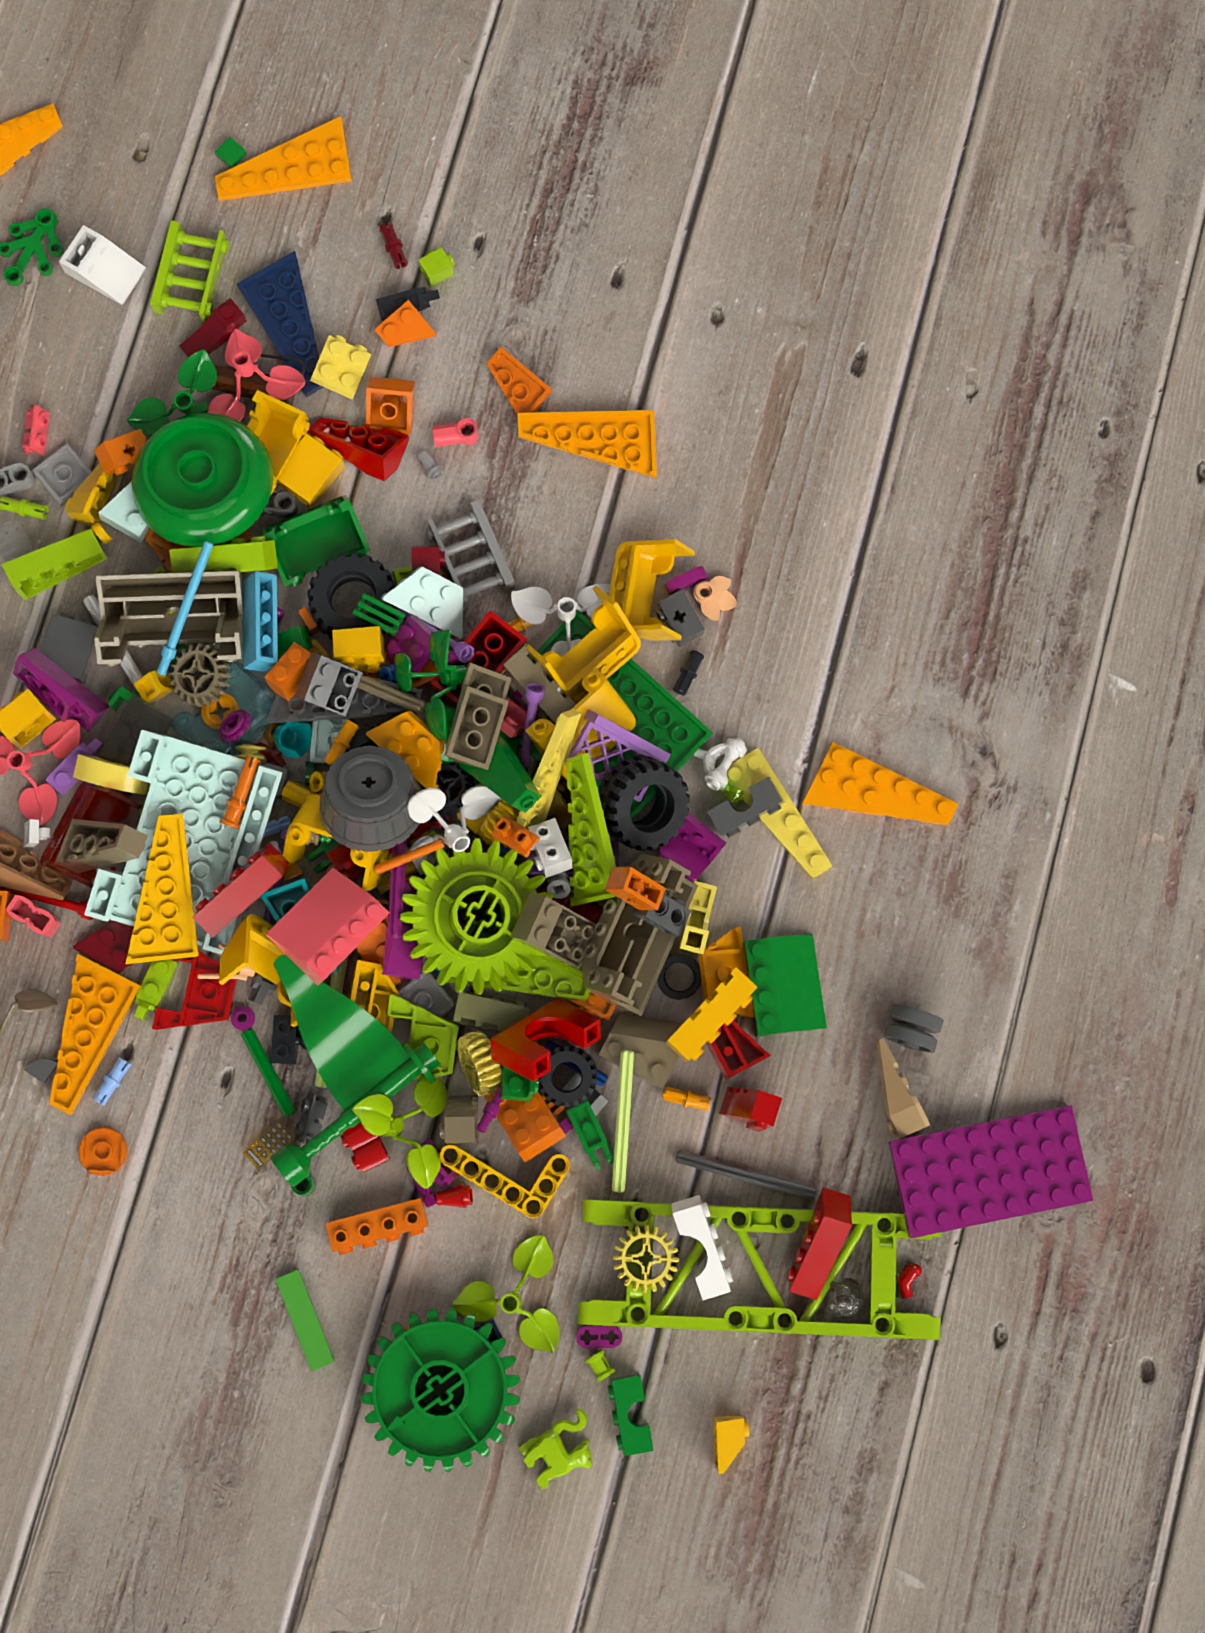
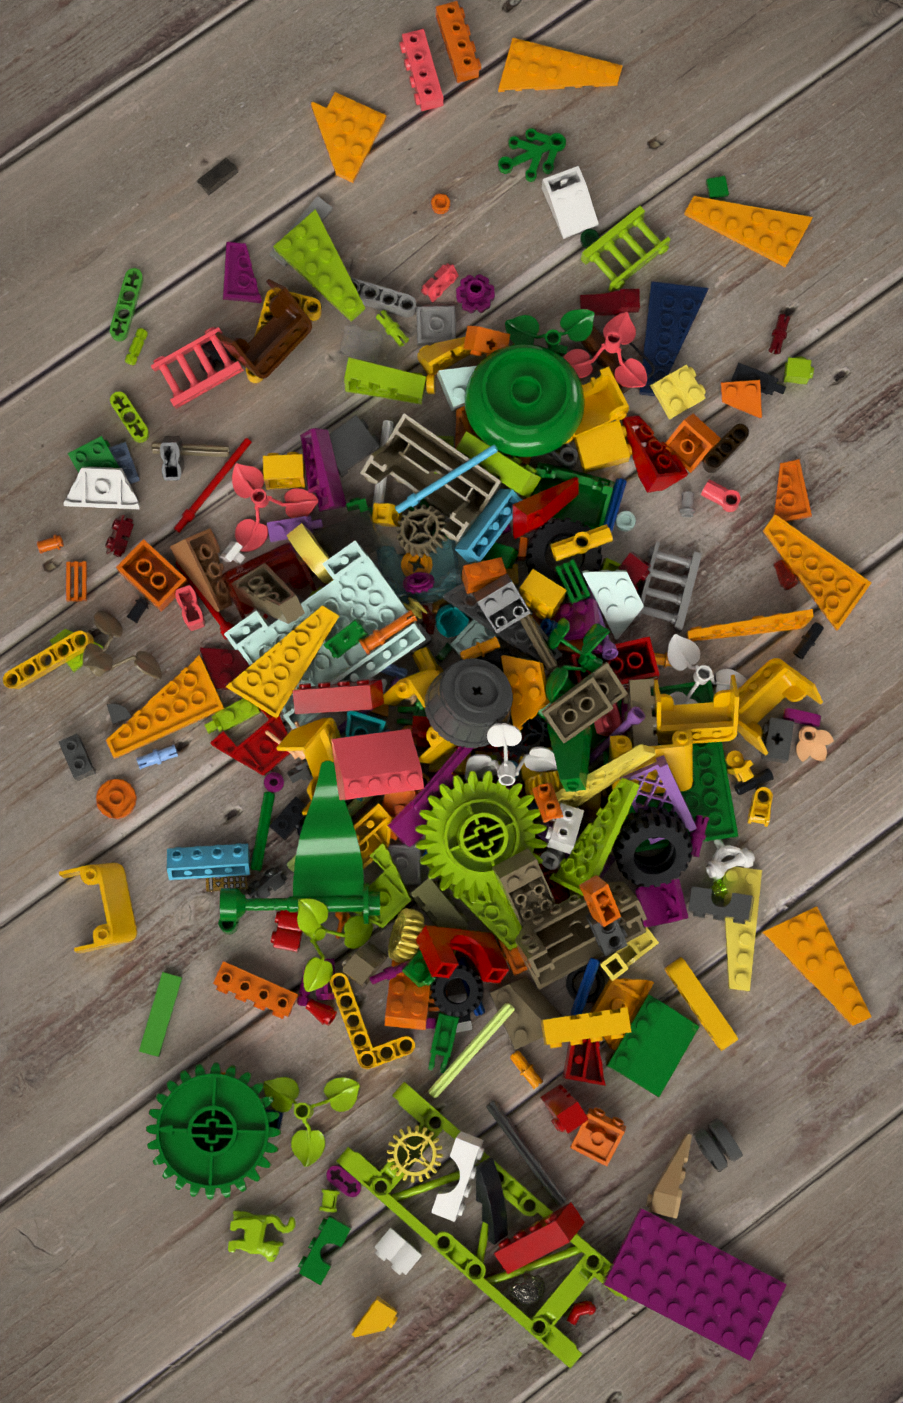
camera: 40 degrees right, 0 degrees up
yellow bush [309,771,327,793] -> none
orange bar [374,838,445,875] -> none
none -> dark grey brick [59,734,96,781]
none -> yellow windscreen [59,863,138,954]
none -> medium azure brick [167,843,250,880]
none -> green hinge [323,619,369,659]
none -> orange hand [335,912,351,939]
none -> white brick [375,1227,422,1275]
none -> magenta plant [456,274,495,314]
none -> black slope [476,1157,508,1245]
none -> red wedge [512,477,579,539]
none -> yellow piece [550,524,613,561]
none -> blue axle [570,958,600,1015]
none -> orange plate [570,1107,626,1166]
none -> dark green tile [580,229,600,249]
none -> blue axle [603,478,627,534]
none -> light aqua tile [616,511,636,532]
none -> yellow beam [664,957,738,1051]
none -> light orange wing [686,609,814,642]
none -> magenta pin [690,815,709,857]
none -> dark brown beam [703,424,749,473]
none -> yellow hips [726,750,754,782]
none -> yellow piece [747,787,773,827]
none -> clear red cone [773,560,799,590]
none -> black axle [793,622,824,660]

